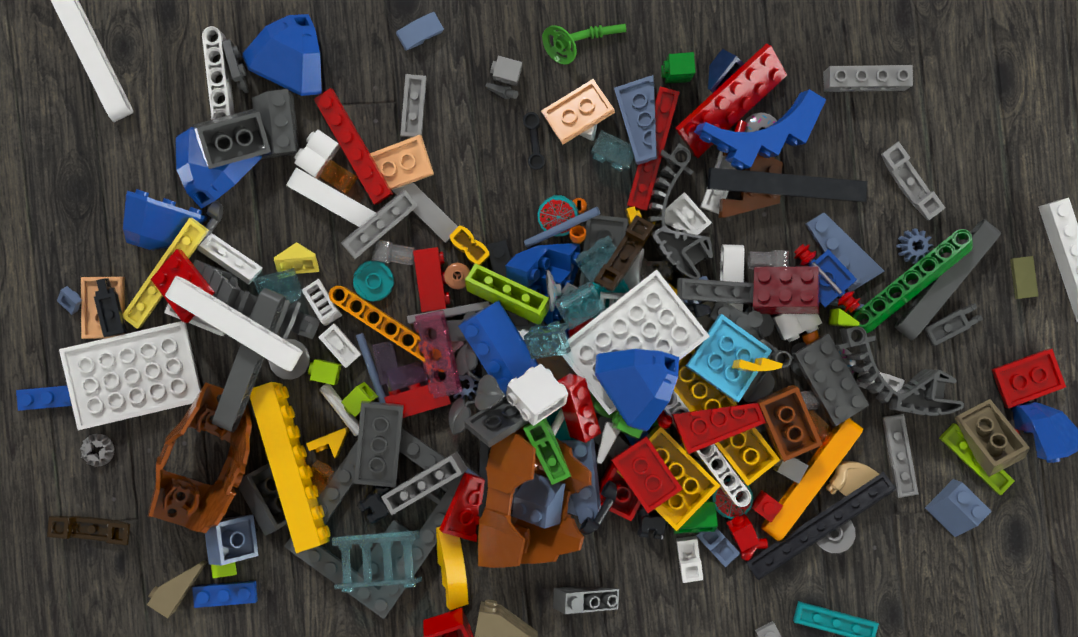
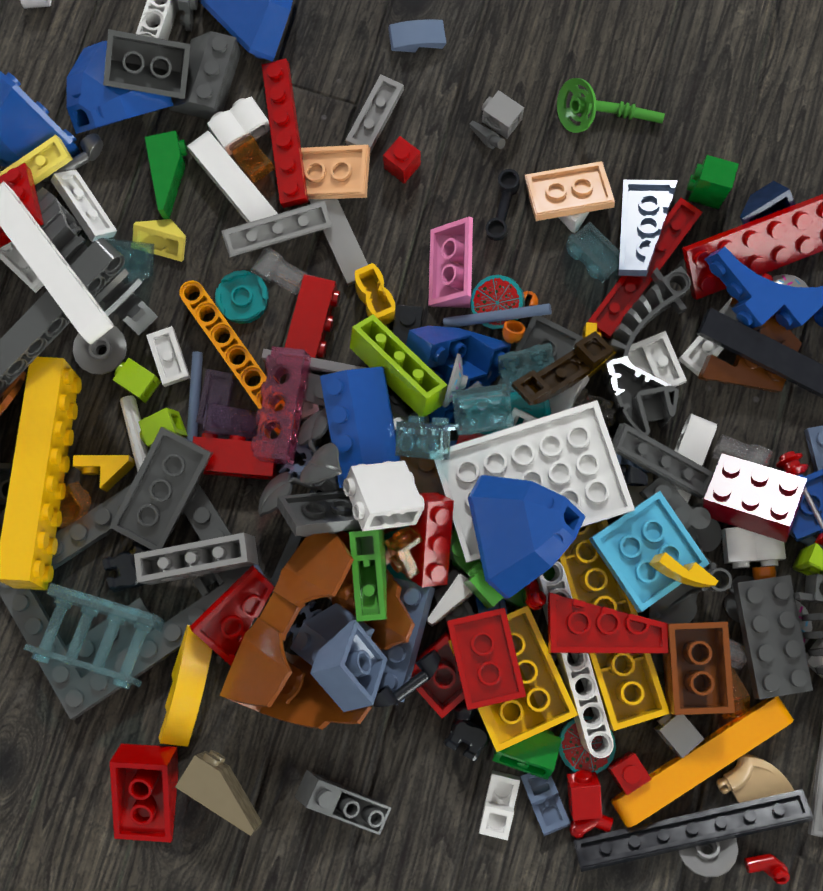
camera: 30 degrees right, 10 degrees down
white slope [302,279,342,326] -> none
nougat head [444,262,470,290] -> none
none -> green slope [145,131,188,219]
none -> sand blue slope [310,620,387,712]
none -> red brick [383,136,421,184]
none -> clear orange bracket [384,527,422,579]
none -> bright pink slope [428,217,473,308]
none -> red arm [744,854,790,885]

